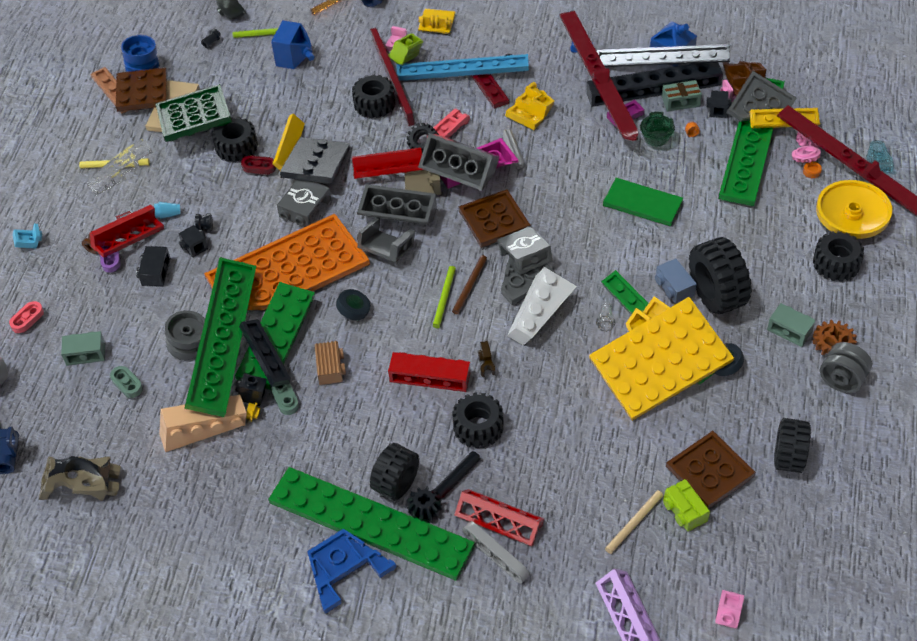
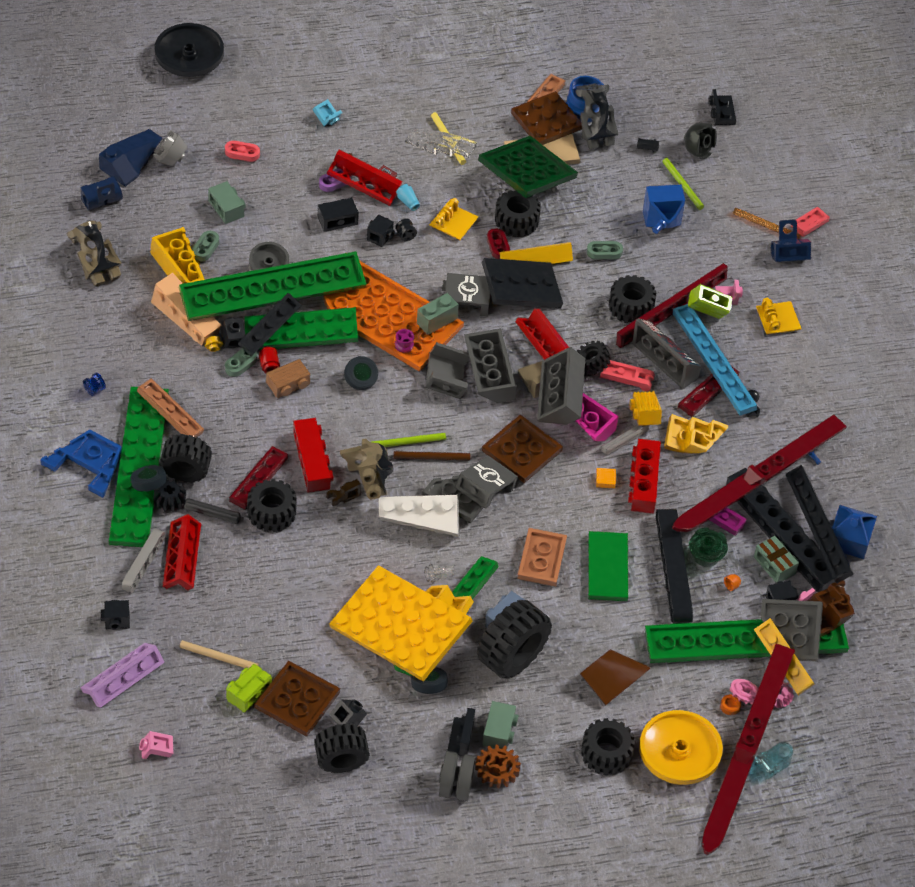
camera: 60 degrees right, 0 degrees up
none -> clear blue wheel [83,372,106,396]
none -> black brick [101,600,130,630]
none -> black wheel [131,465,166,492]
none -> nougat tile [137,378,204,437]
none -> yellow wedge [150,227,205,284]
none -> dark red tile [229,446,288,510]
none -> red brick [258,347,280,374]
none -> black brick [329,699,367,726]
none -> dark tan hips [340,438,393,500]
none -> magenta wheel [395,329,414,353]
none -> sand green brick [417,293,459,335]
none -> yellow hinge [429,198,478,240]
none -> black bracket [447,708,476,756]
none -> nougat plate [517,528,567,587]
none -> dark grey hips [575,83,618,149]
none -> reddish brown slope [580,649,650,706]
none -> sand green plate [587,241,623,259]
none -> light orange tile [596,468,616,488]
none -> red brick [628,439,661,514]
none -> yellow brick [629,391,662,426]
none -> dark grey slope [632,318,701,389]
none -> black beam [656,509,693,623]

